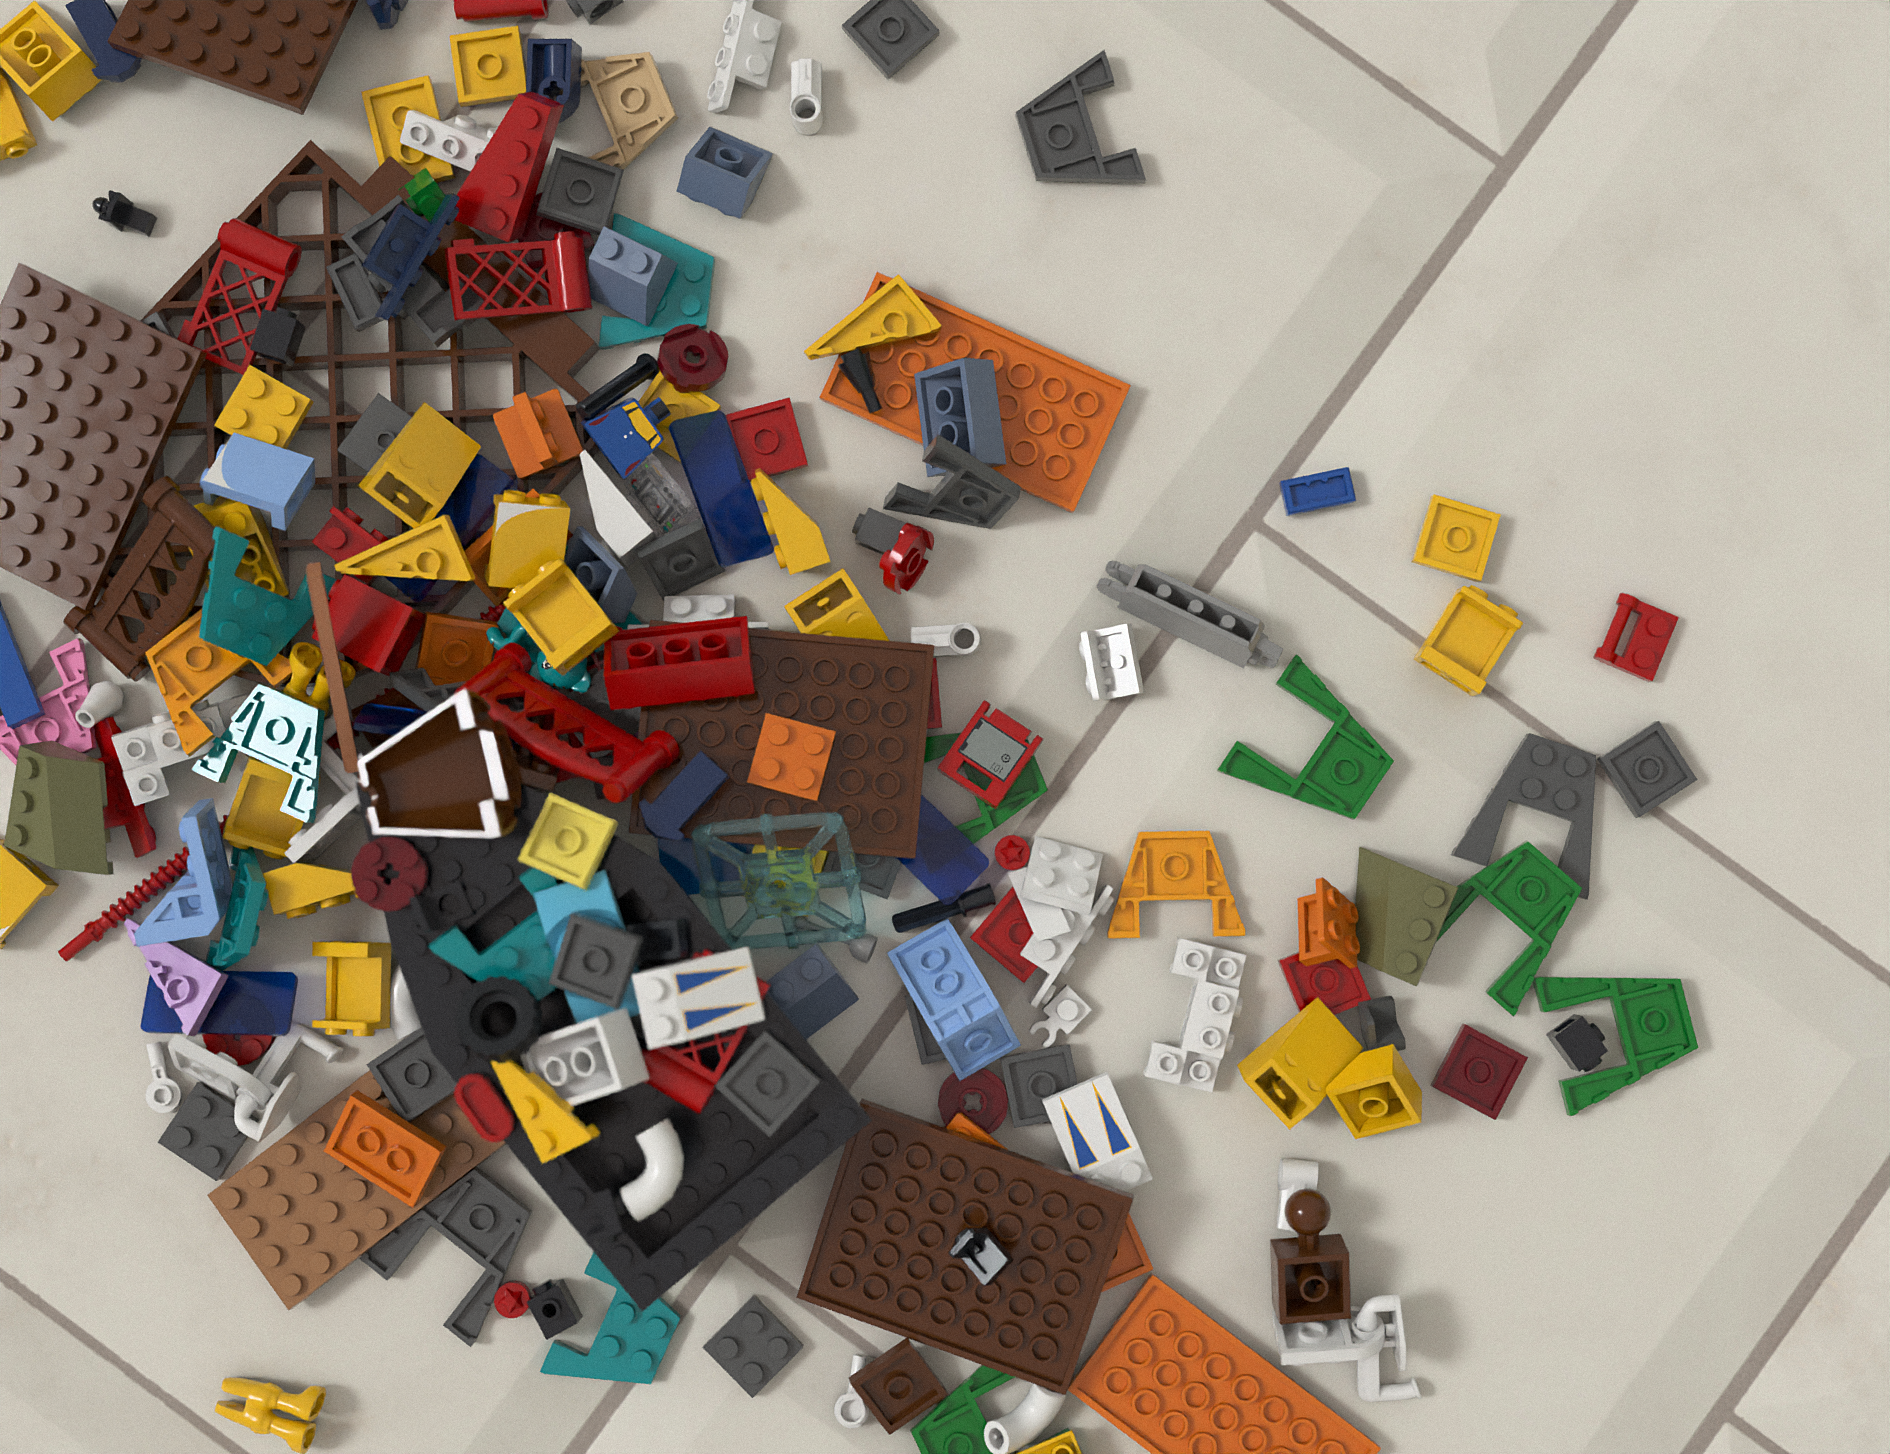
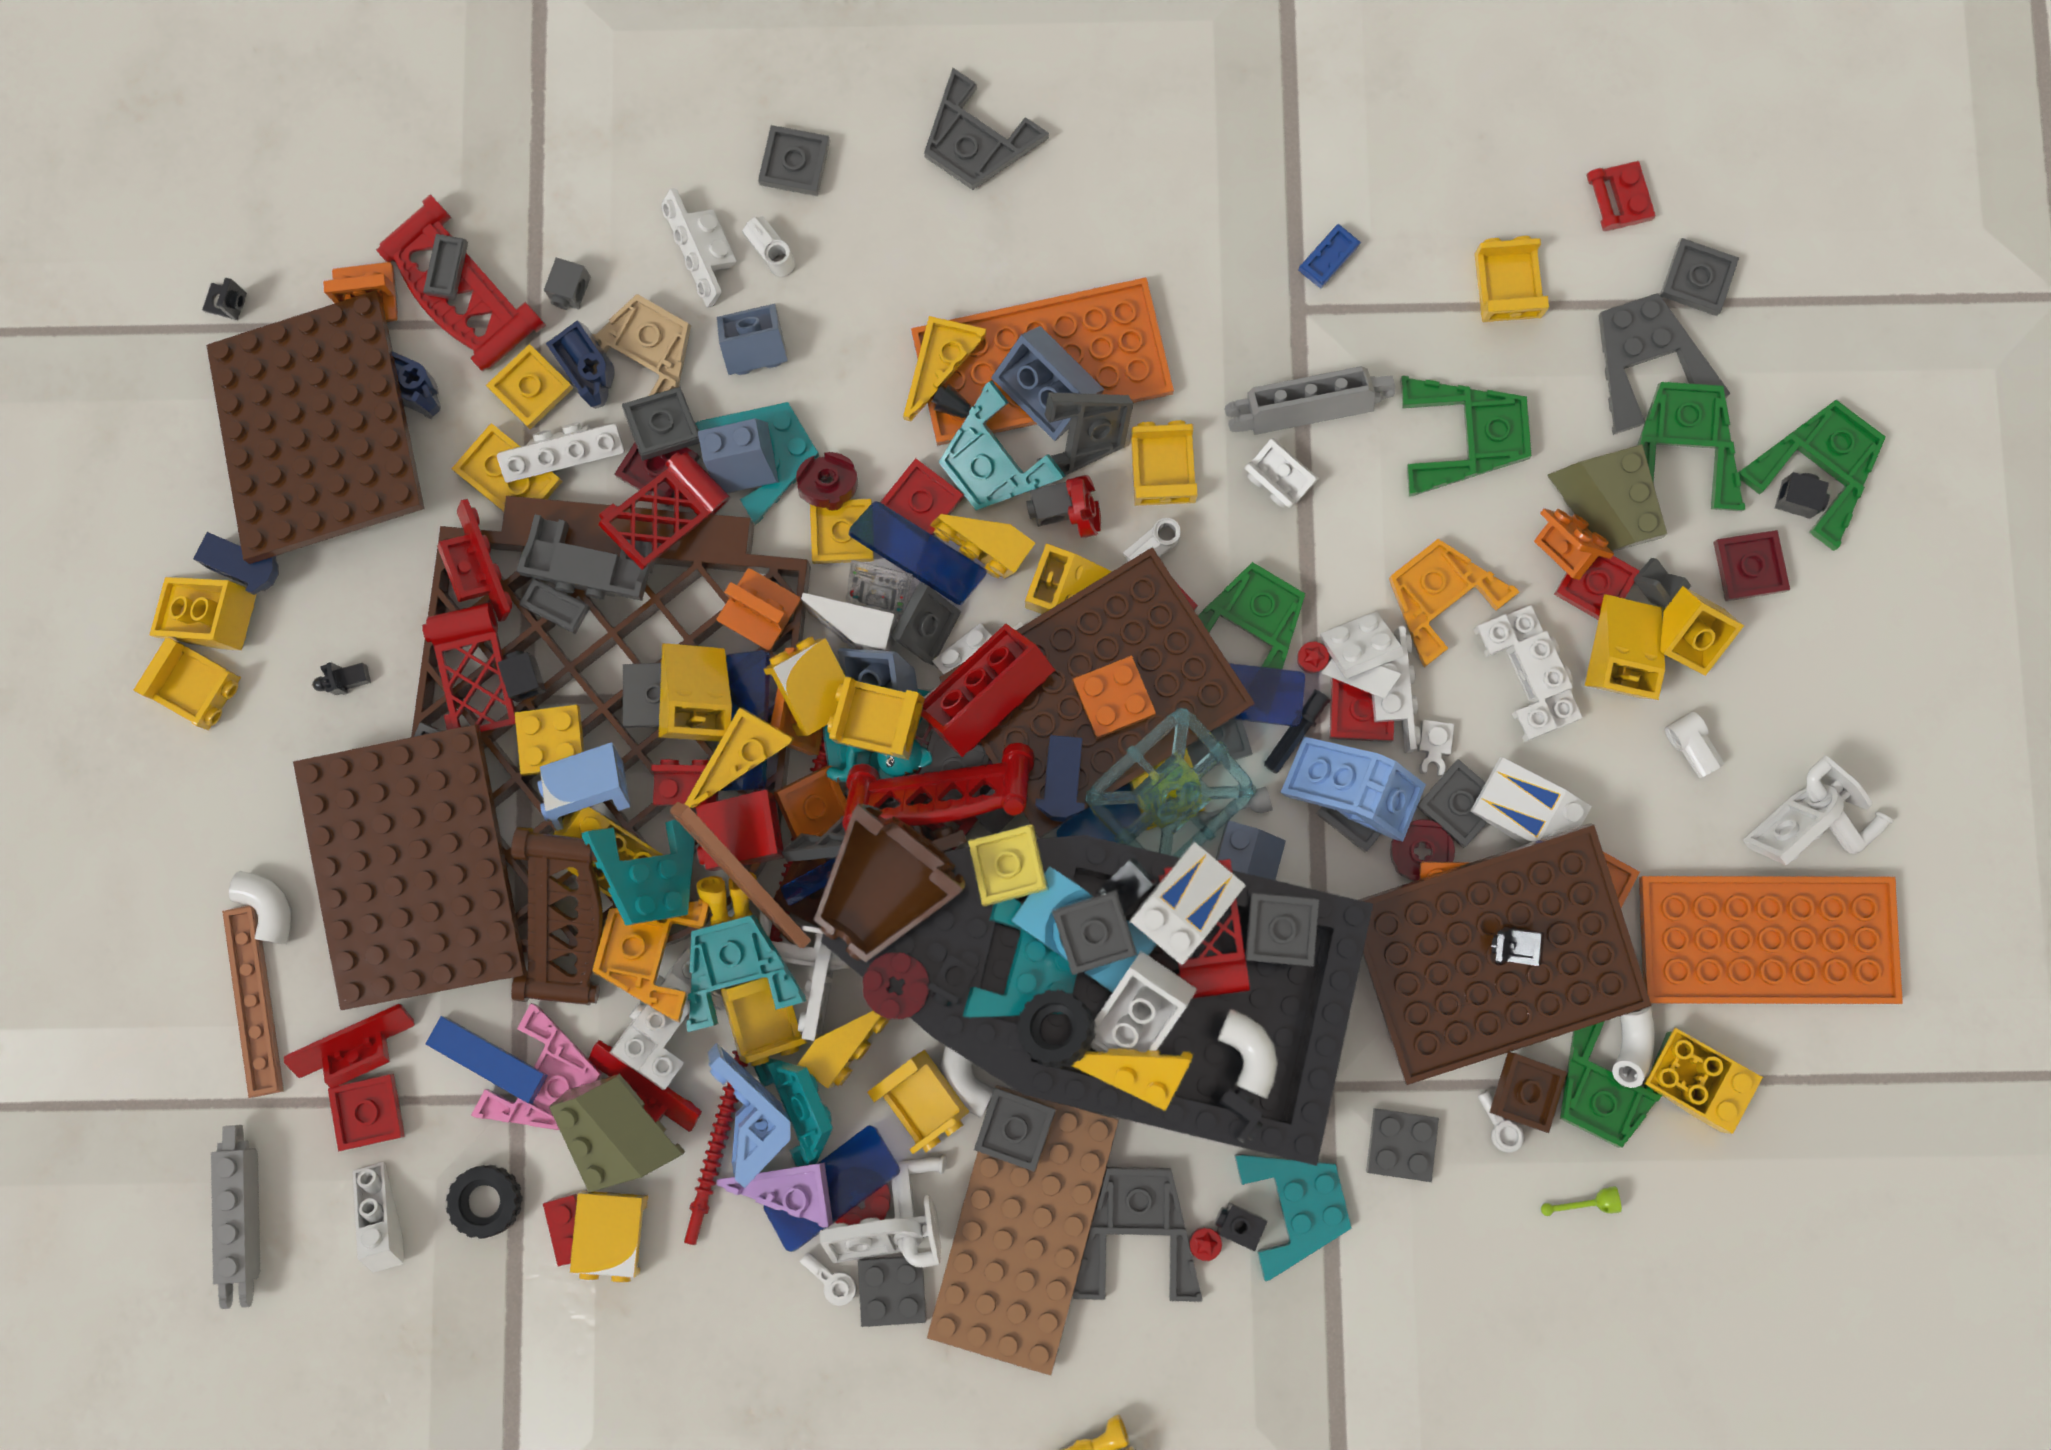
camera: 30 degrees left, 5 degrees down
white cone [75,681,124,728] -> none
orange plate [324,1090,447,1208] -> none
dark blue bracket [362,193,460,321] -> none
green brick [398,168,446,223] -> none
red wedge [454,91,564,243] -> none
red tile [454,1073,515,1142] -> none
black axle [575,353,660,421] -> none
blue torso [580,397,671,479] -> none
container [937,700,1044,810] -> none
reddish brown brick [1270,1188,1351,1324] -> none
yellow plate [1412,494,1501,582] -> none
none -> red bracket [437,499,512,622]
none -> teal wing [939,381,1066,510]
none -> yellow panel [1131,420,1197,506]

